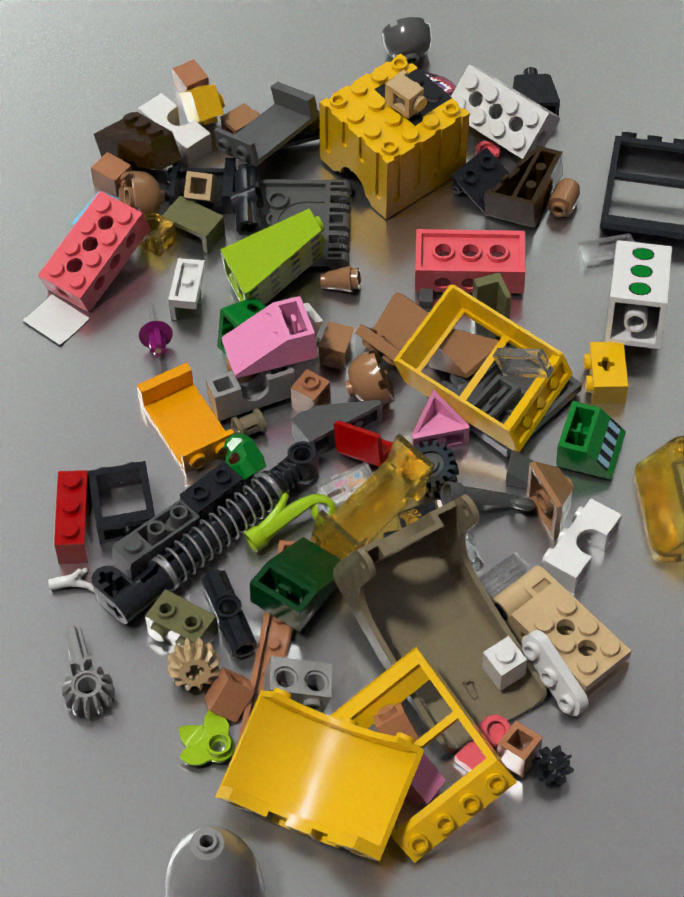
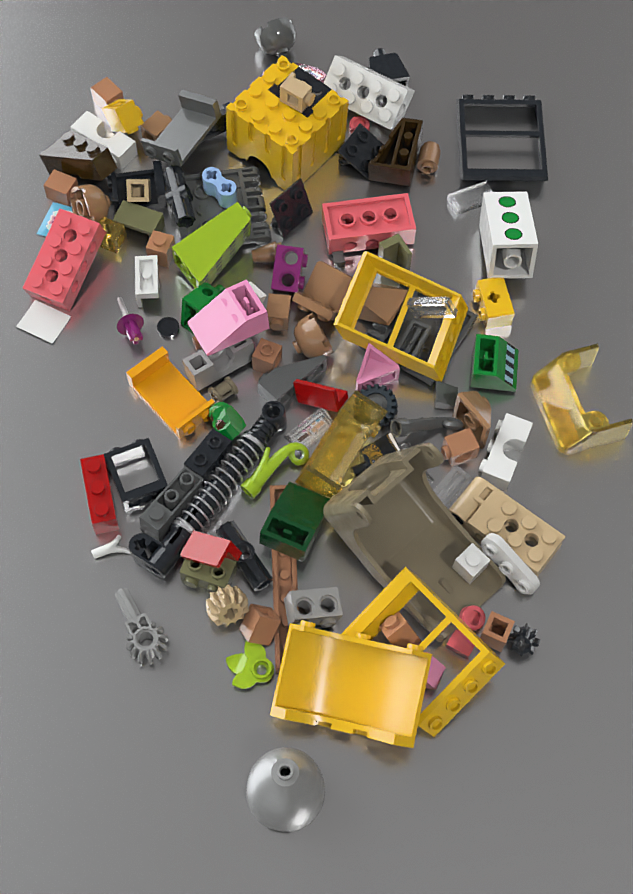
camera: 15 degrees left, 10 degrees up
none -> nougat brick [146,230,175,268]
none -> black piece [157,317,180,338]
none -> panel [180,530,242,568]
none -> light blue axle [202,167,237,208]
none -> black hinge [269,178,313,237]
none -> magenta brick [271,244,308,294]
none -> nougat brick [441,428,480,467]

